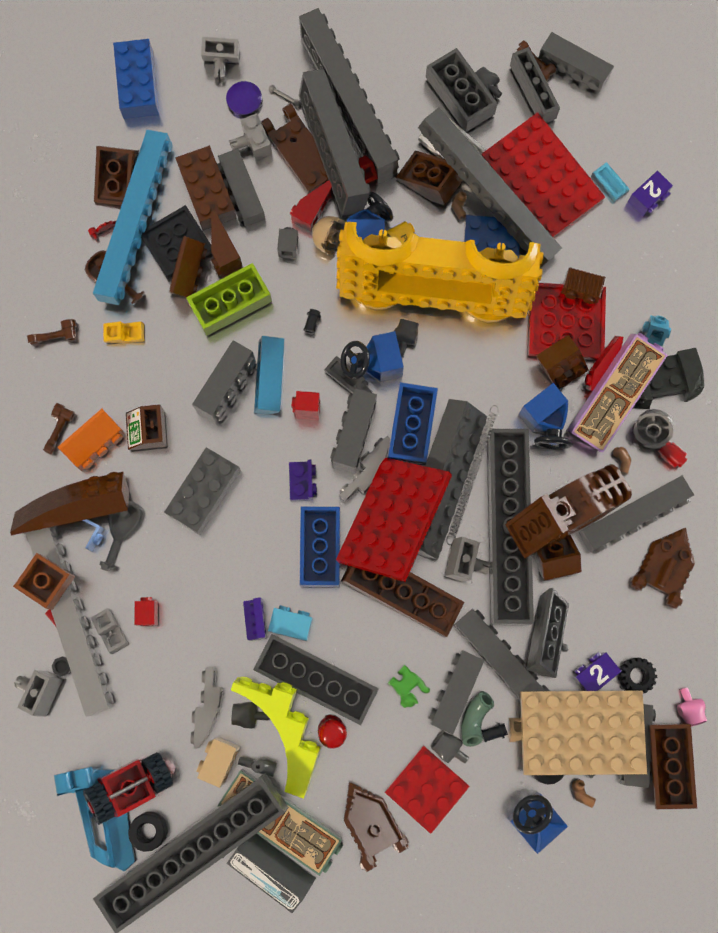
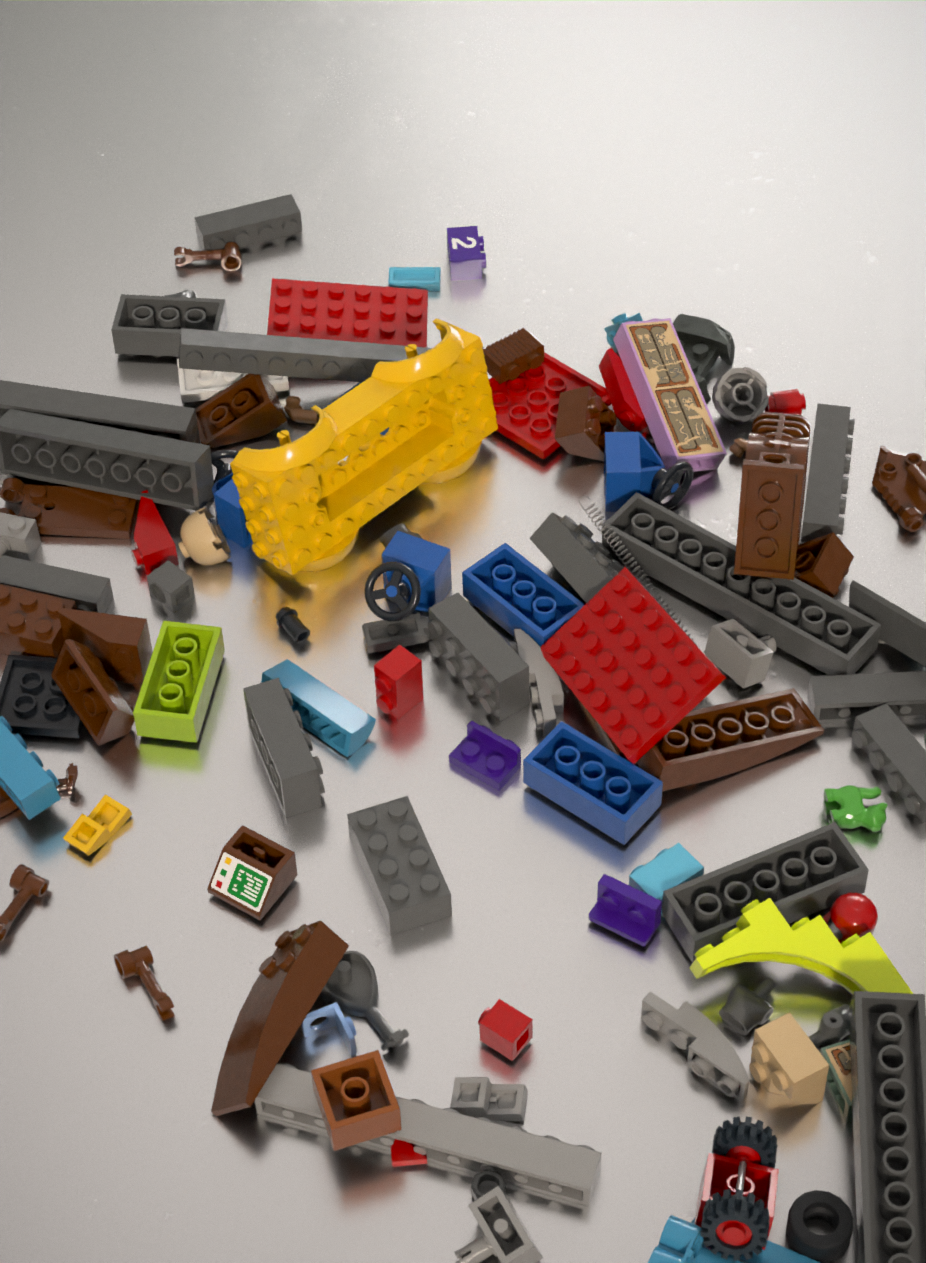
camera: 50 degrees left, 30 degrees down
orange slope [58,408,125,471] -> none
dark grey brick [510,47,560,123] -> none

